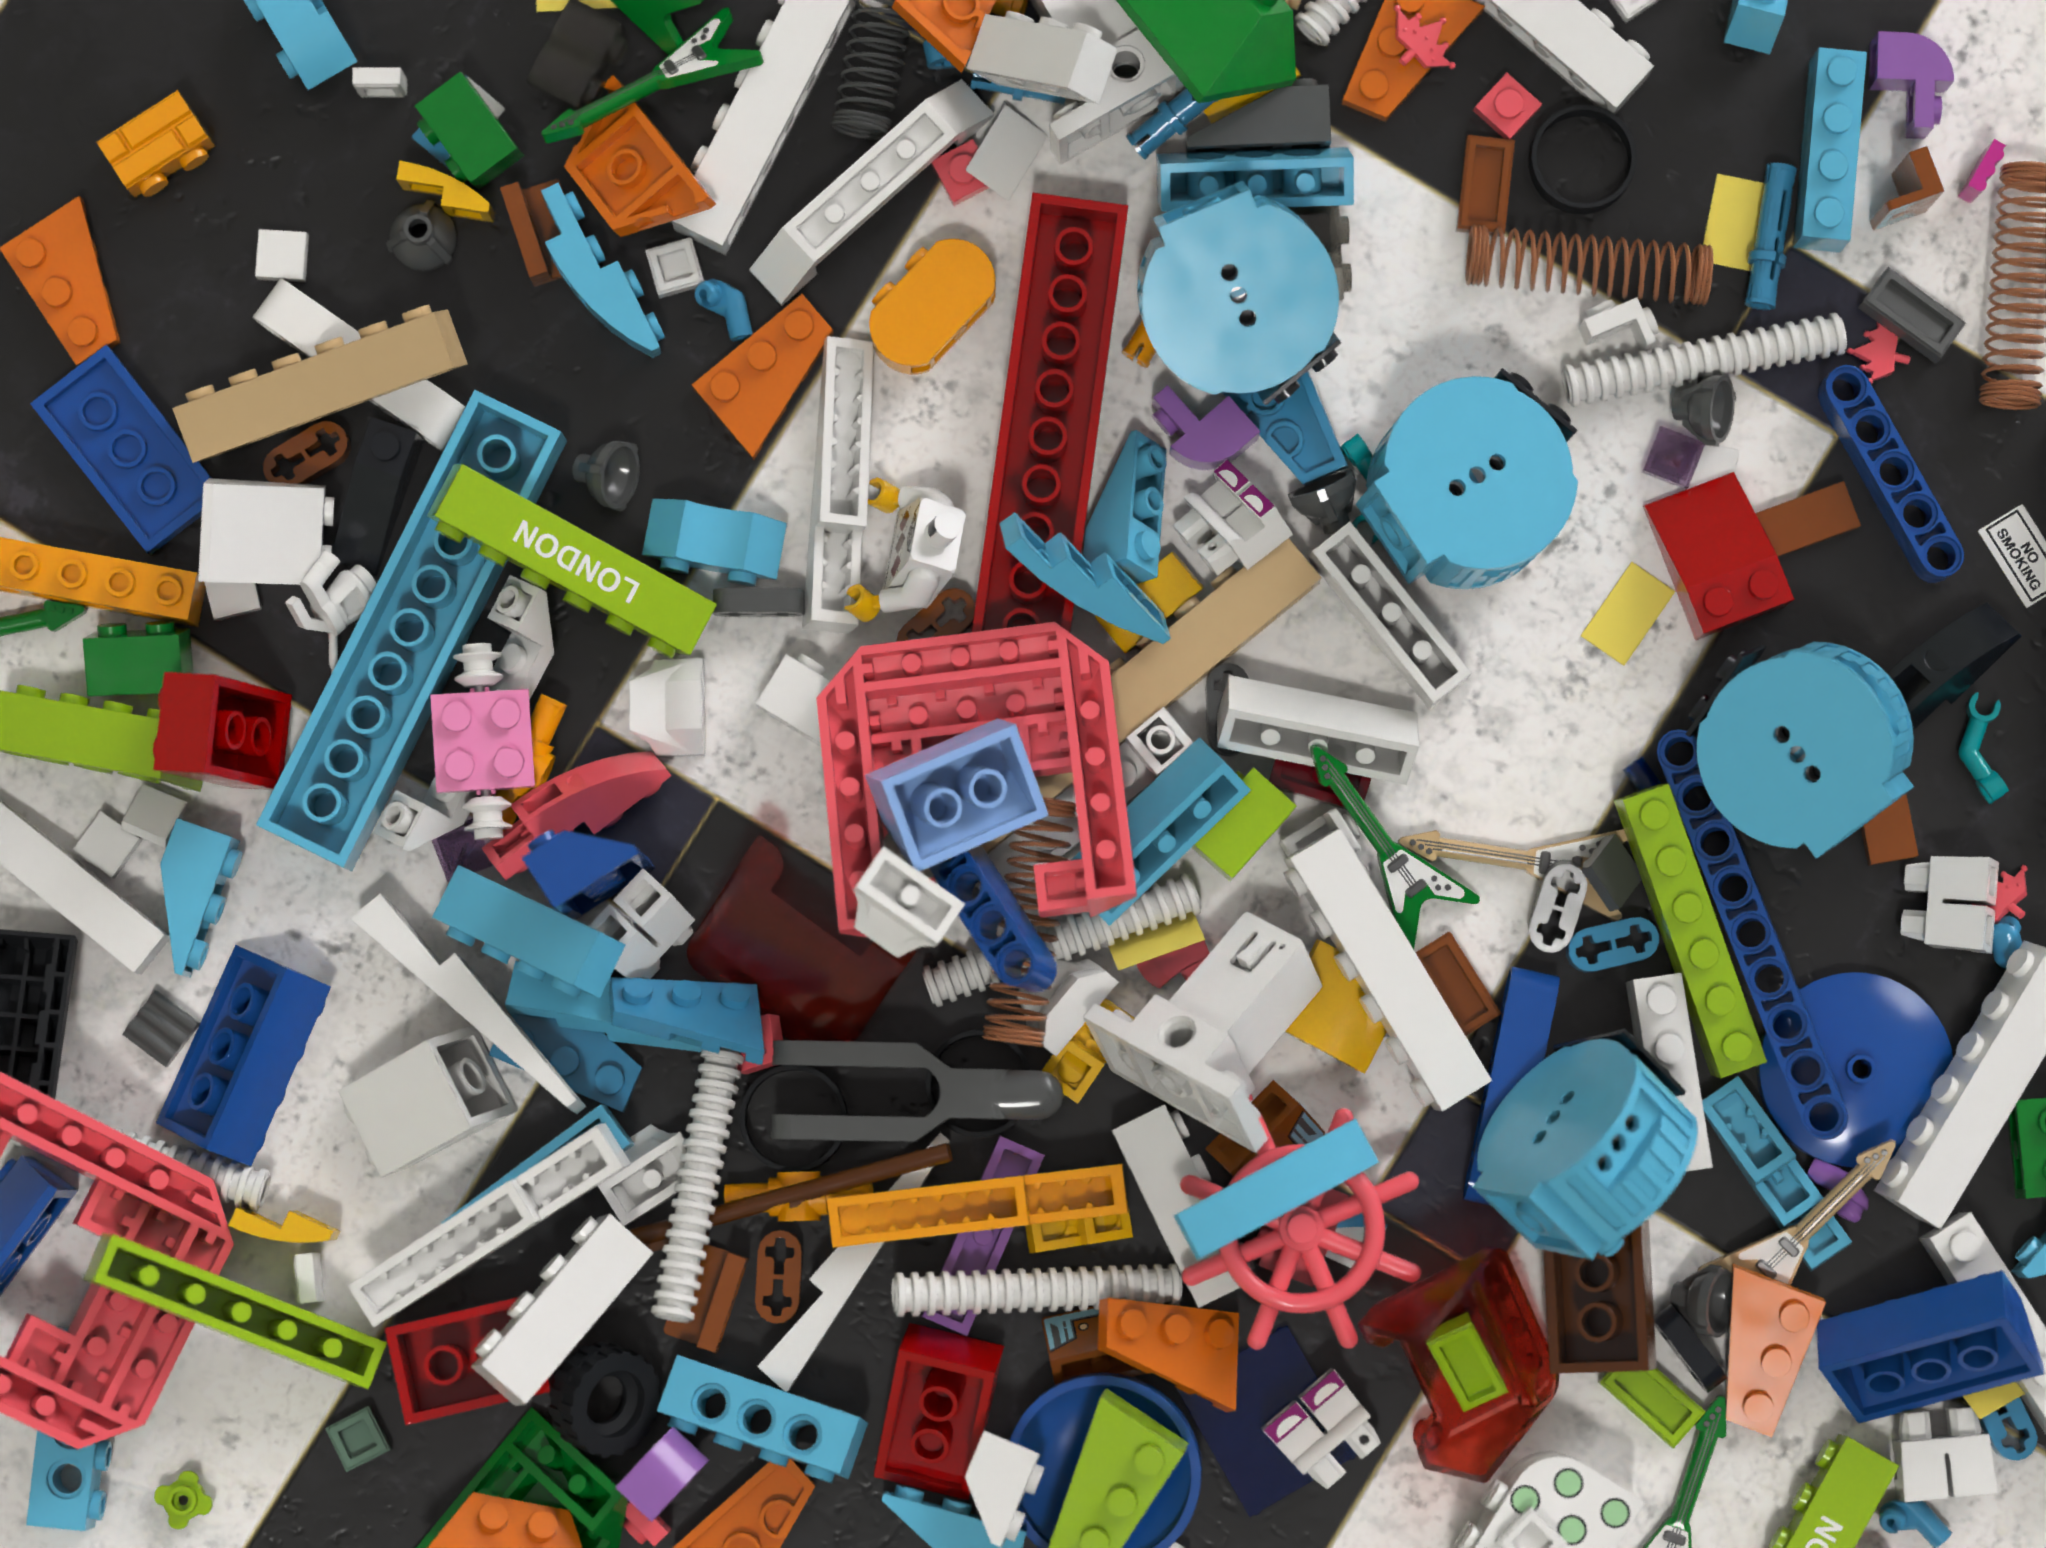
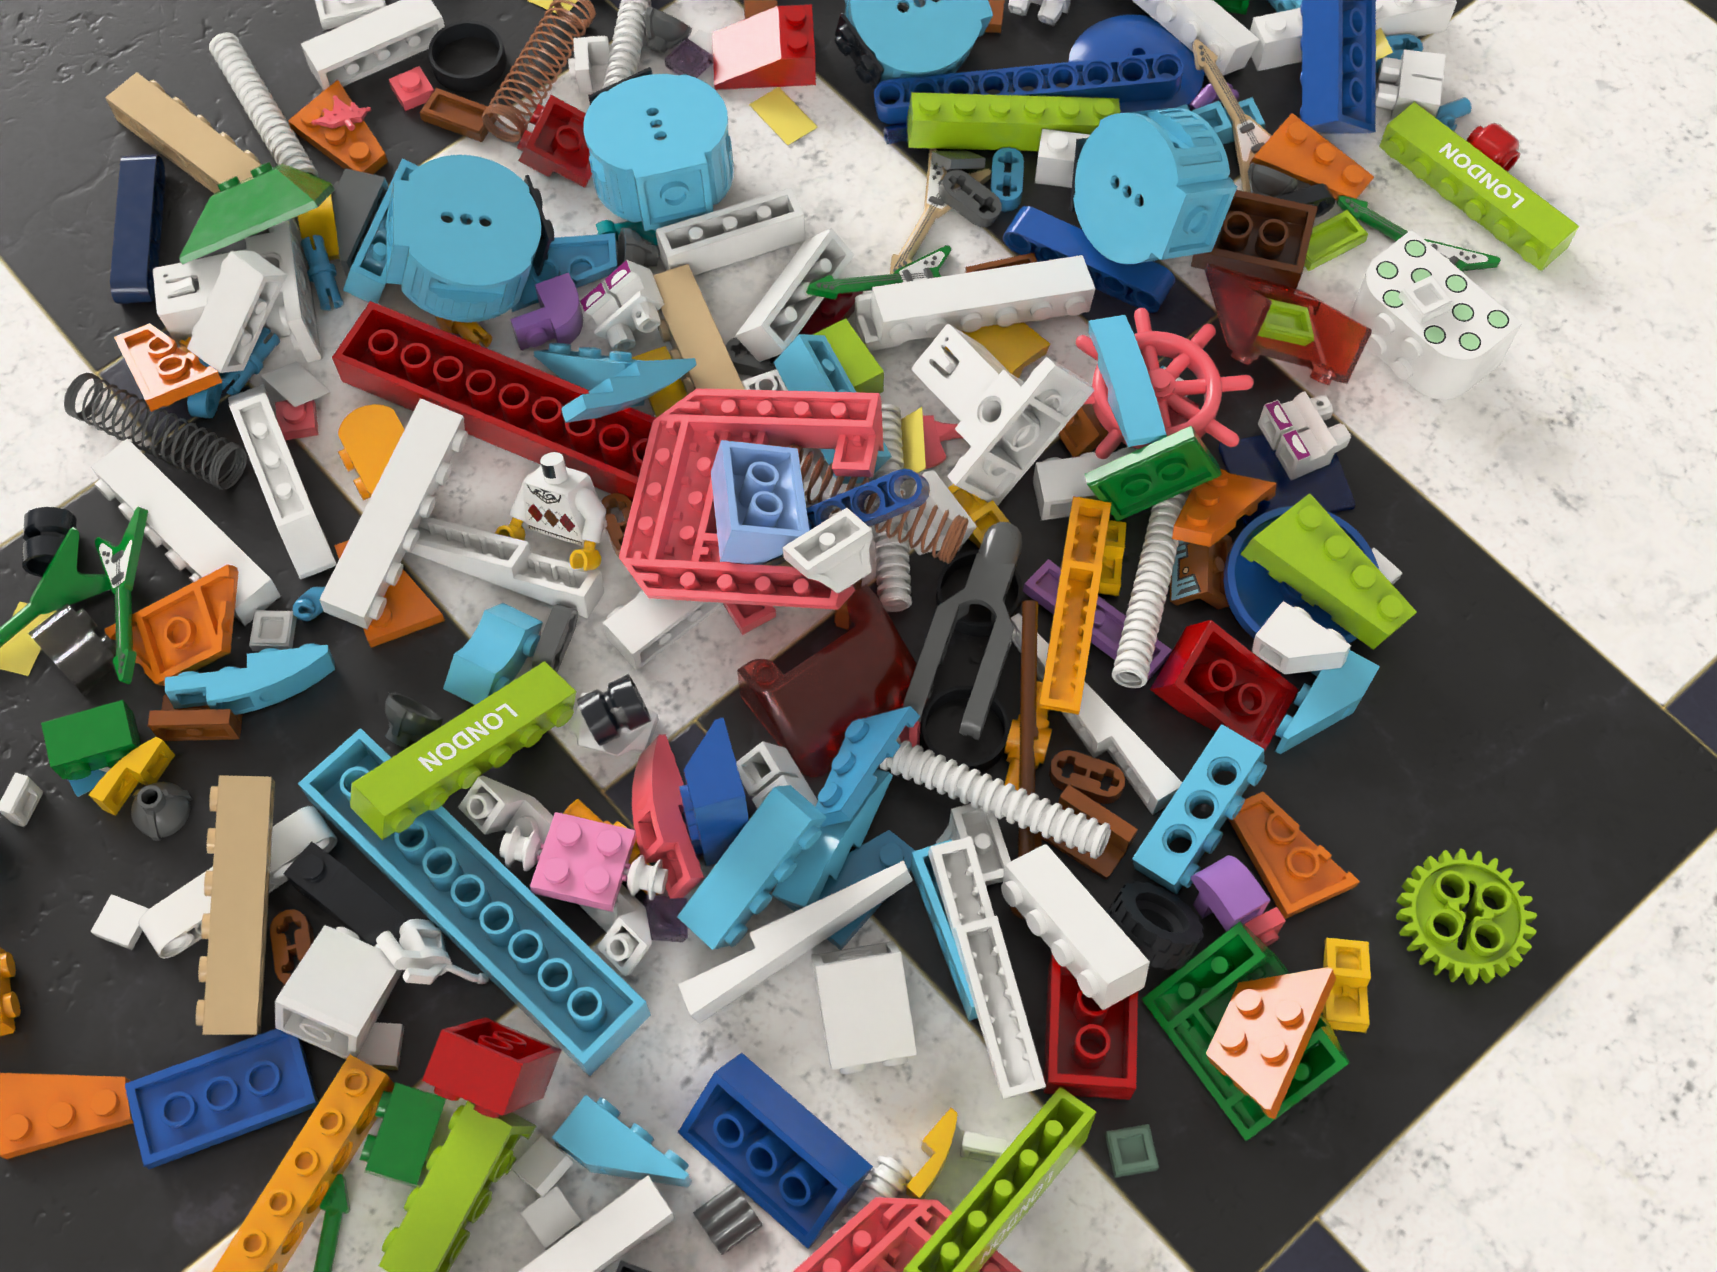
camera: 75 degrees left, 20 degrees down
none -> white brick [319,398,468,630]
none -> red plate [516,95,592,188]
none -> black wheel [577,674,651,746]
none -> green tile [1084,426,1222,521]

